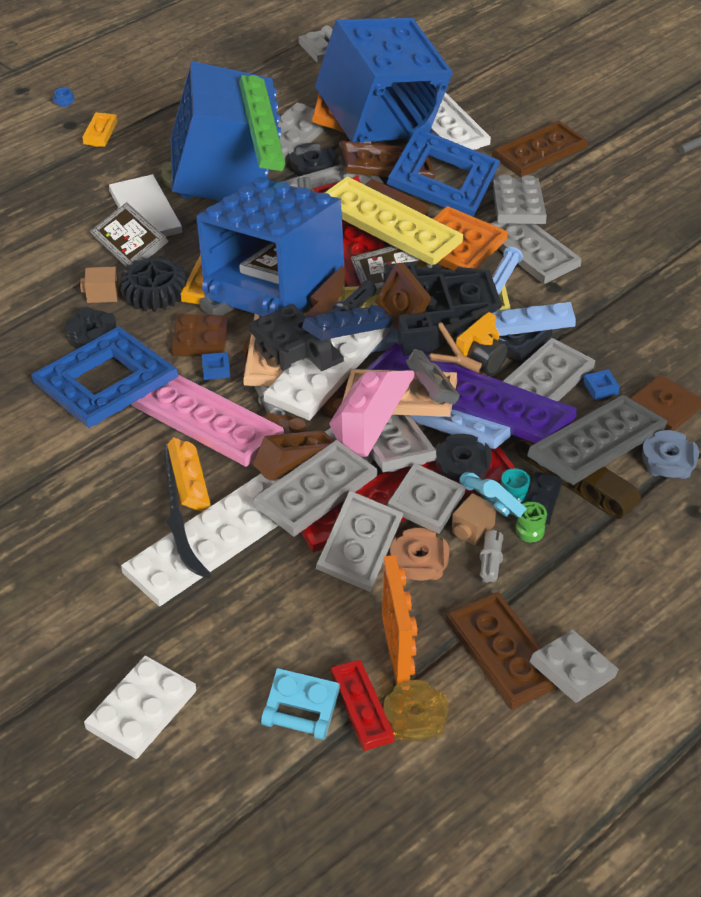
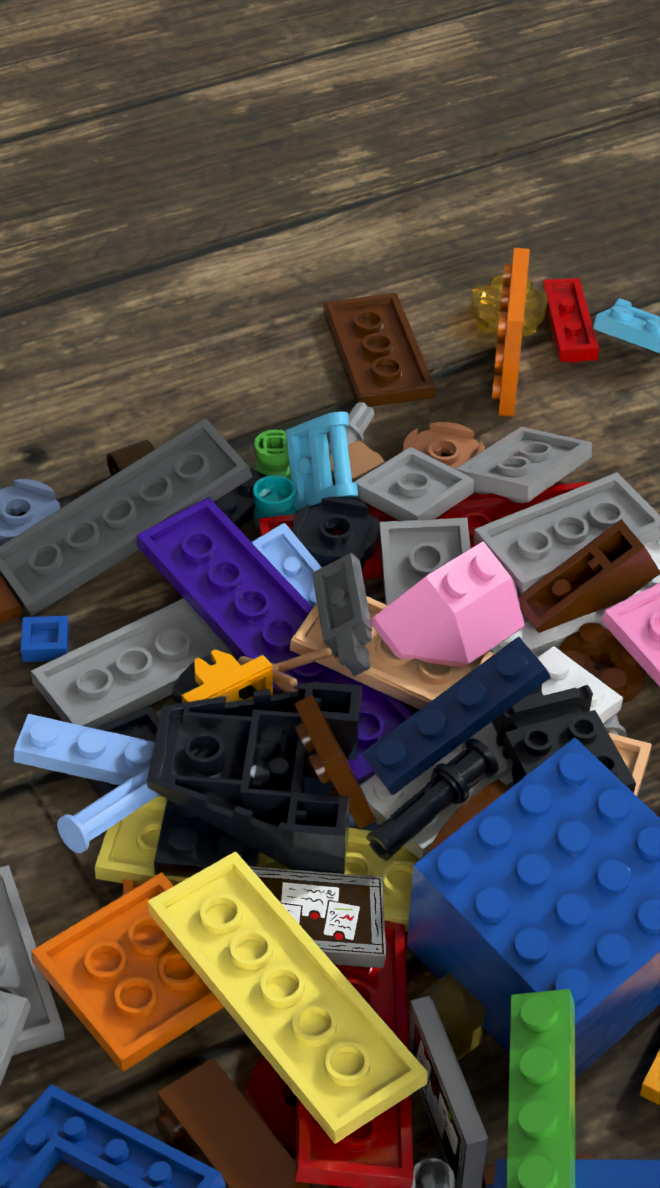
camera: 165 degrees left, 0 degrees up
light grey plate [530,629,619,703] -> none

